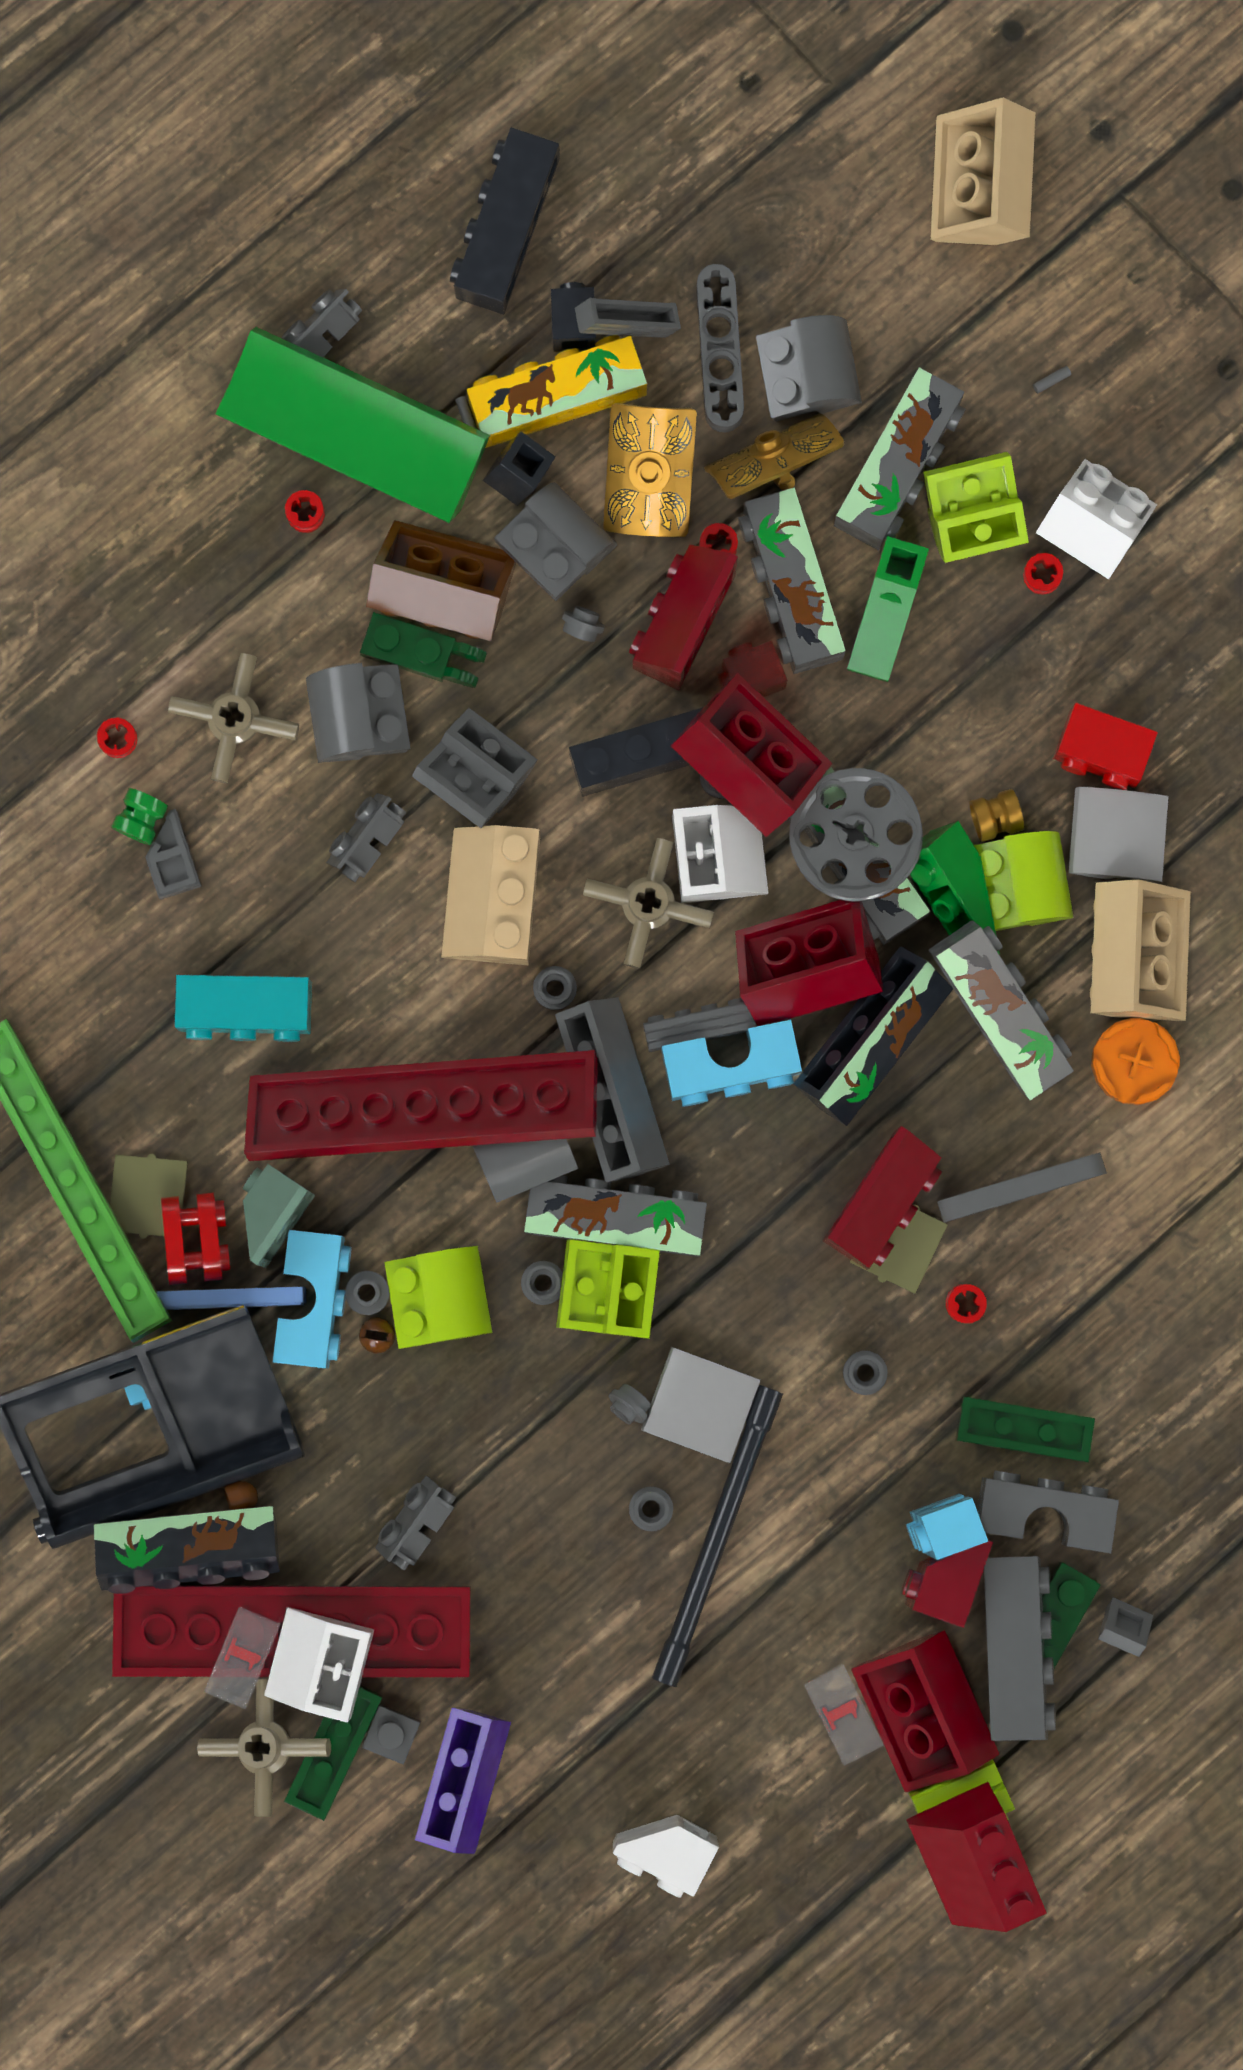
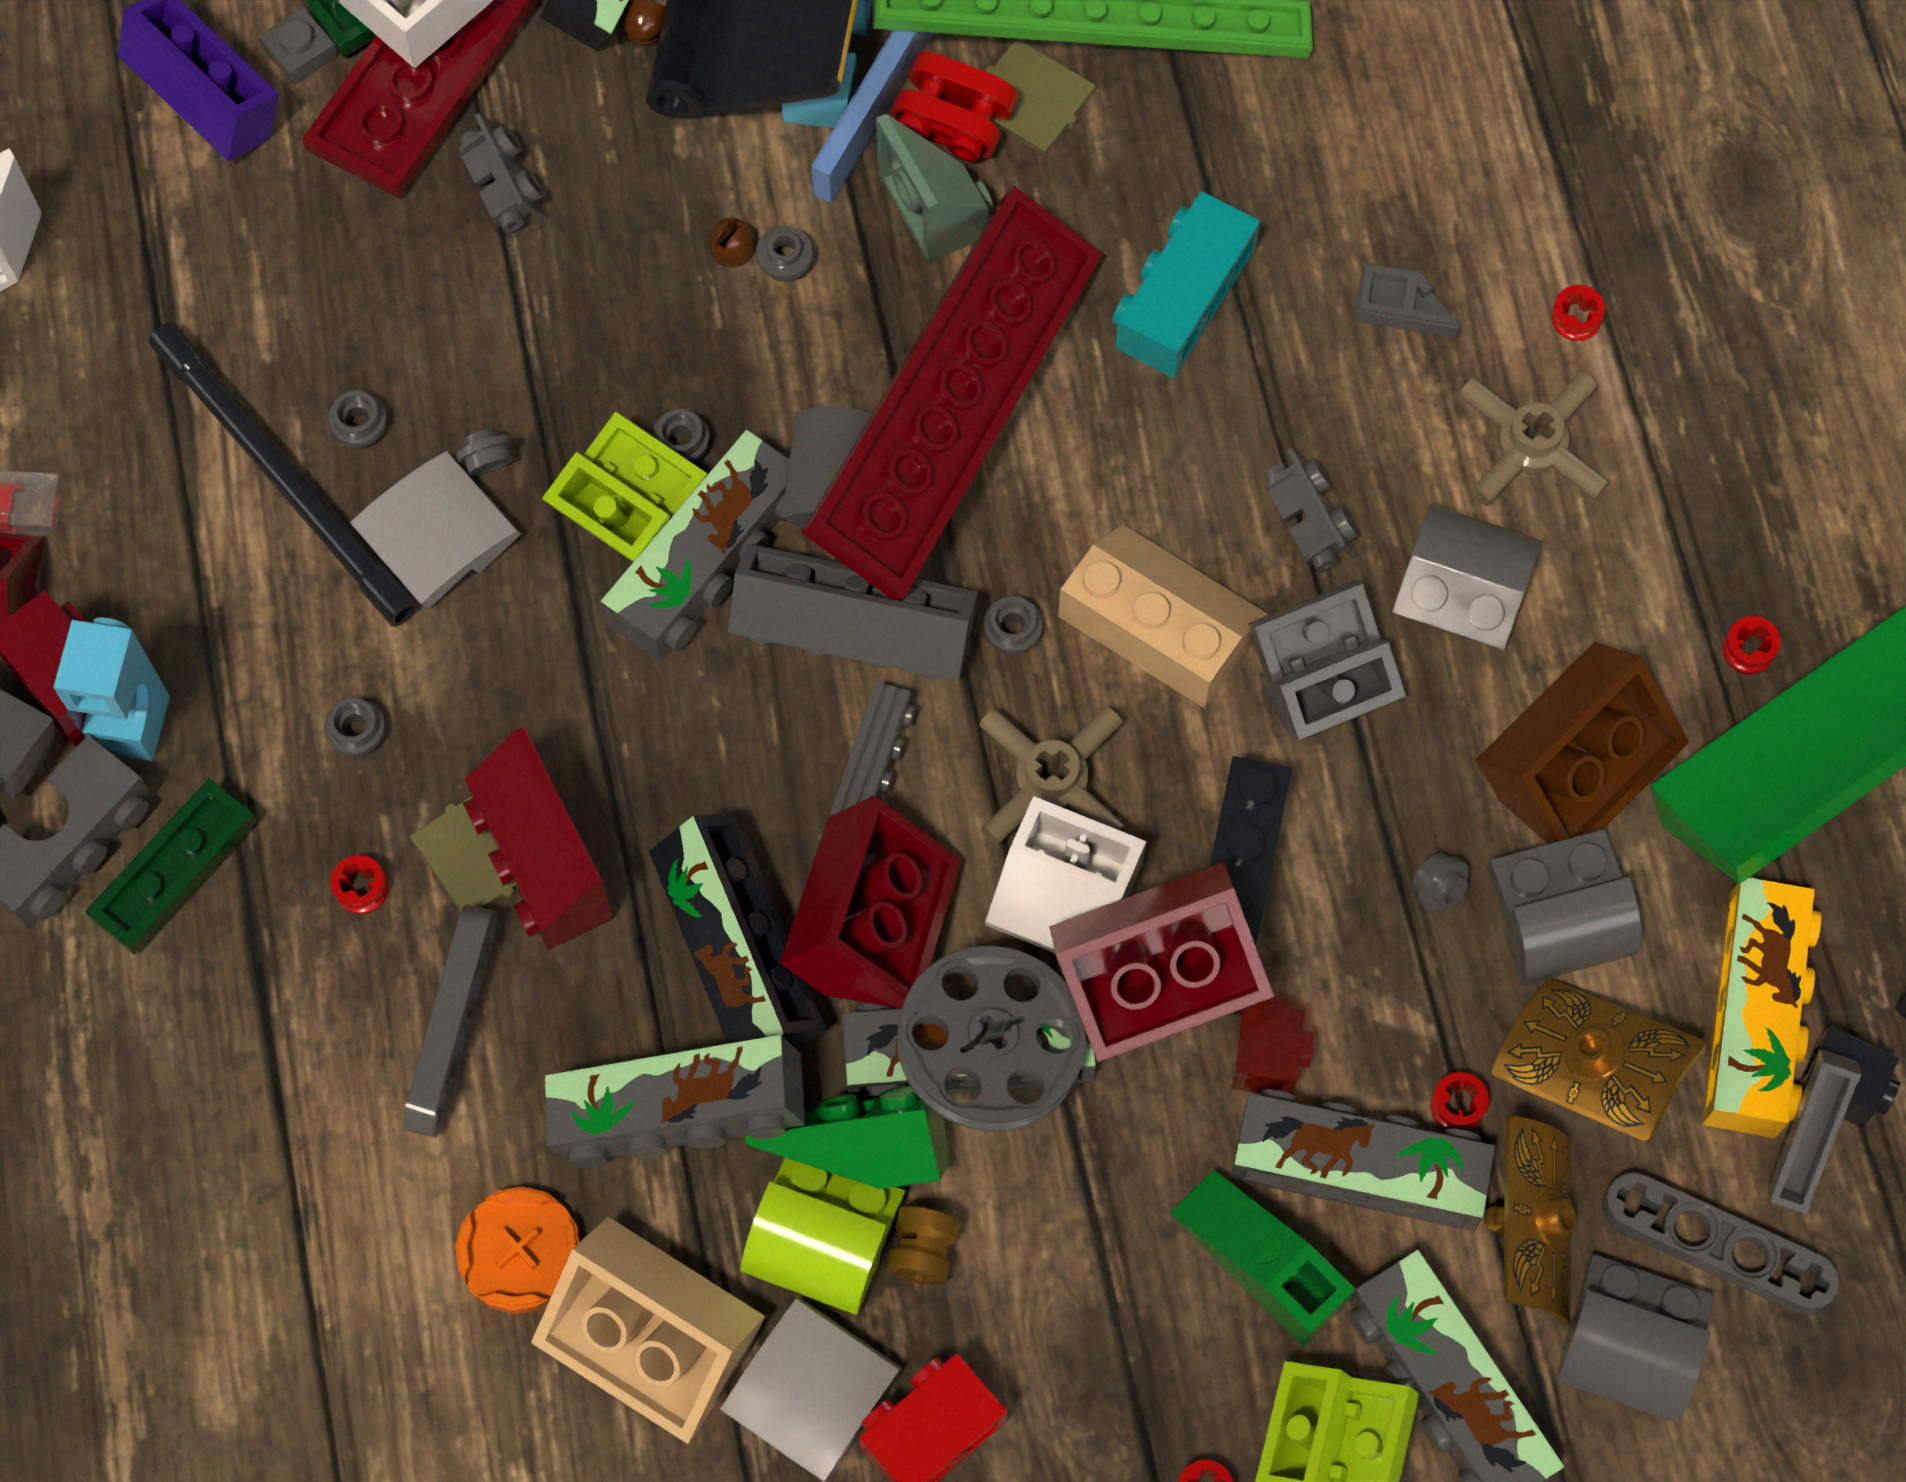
camera: 120 degrees right, 15 degrees down
green wheel [111,788,169,846] -> none
medium azure arch [273,1230,351,1369] -> none
dark green hinge [360,612,487,688] -> none
lime brick [384,1246,492,1349] -> none
black brick [482,431,556,506] -> none
dark red slope [629,545,738,691] -> none
medium azure arch [661,1020,802,1106] -> none

